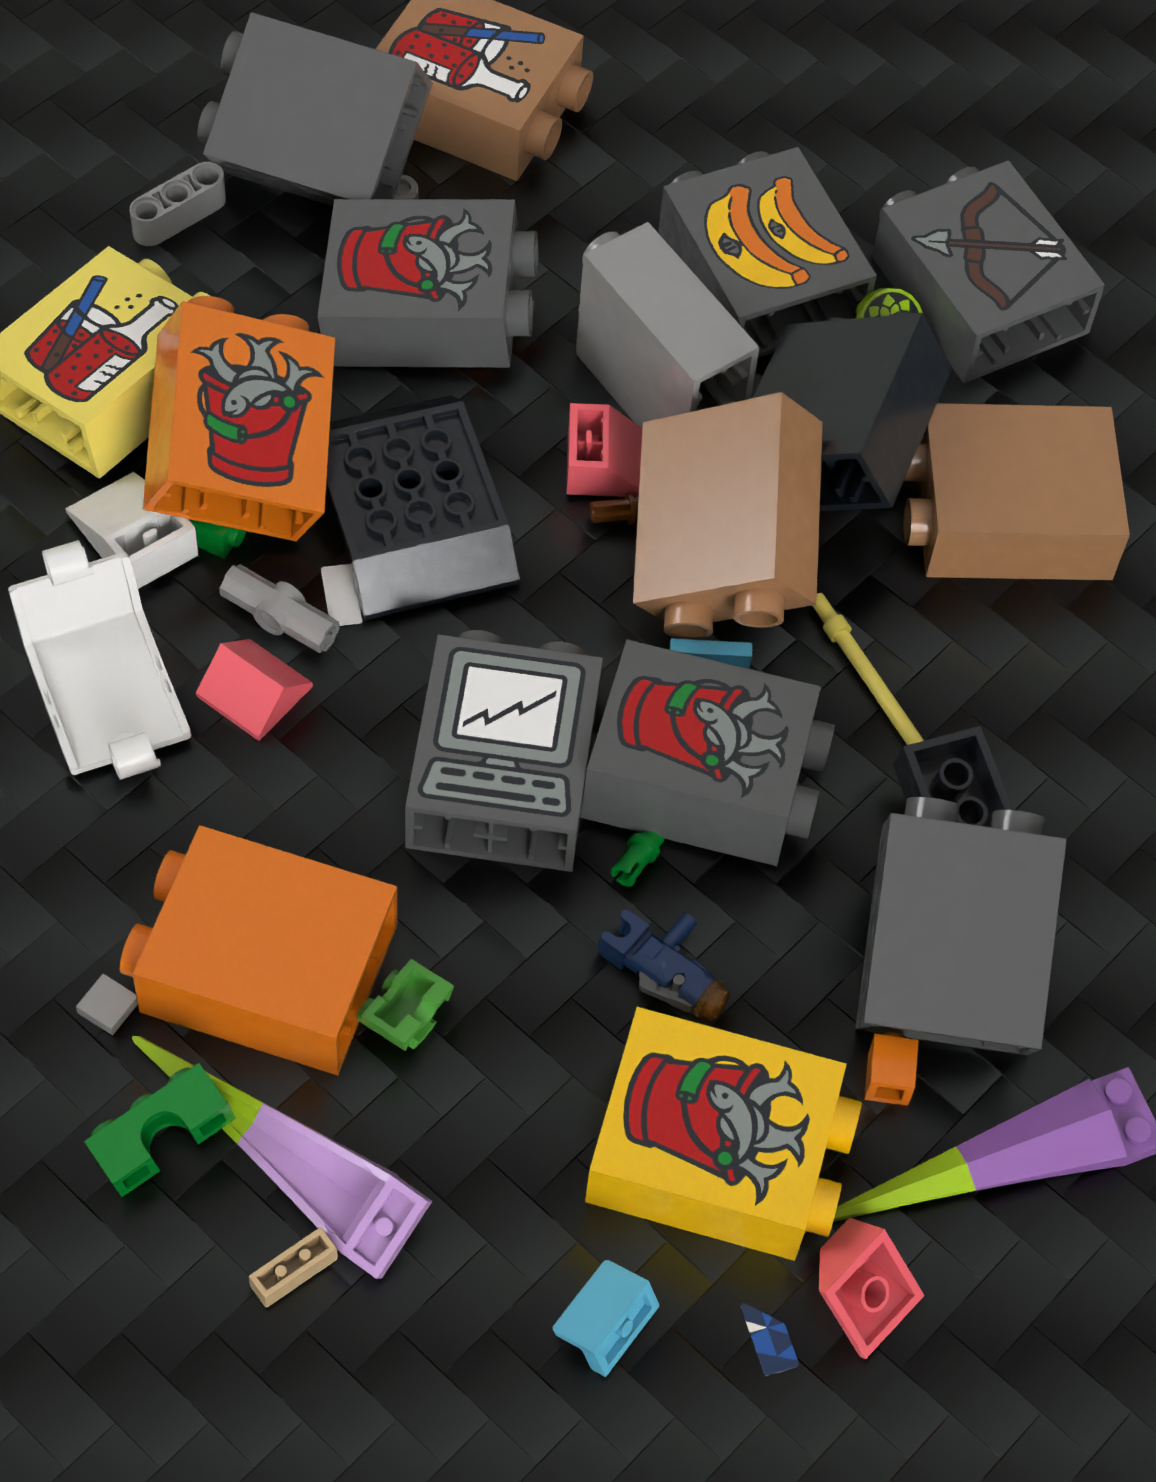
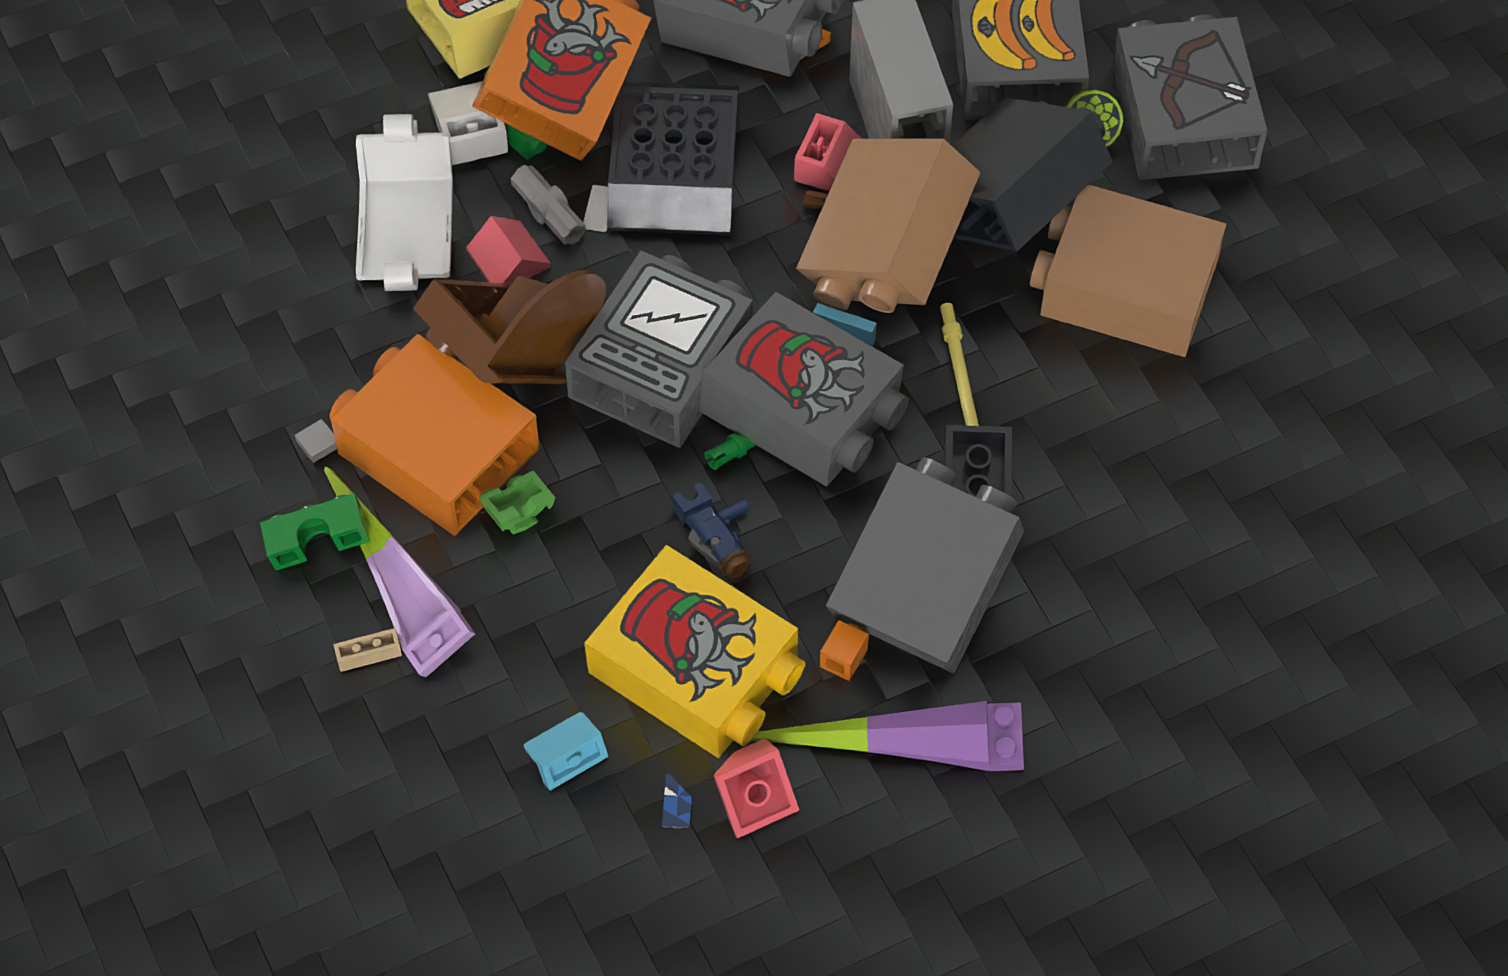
camera: 25 degrees right, 0 degrees up
none -> reddish brown plate [413,270,606,384]

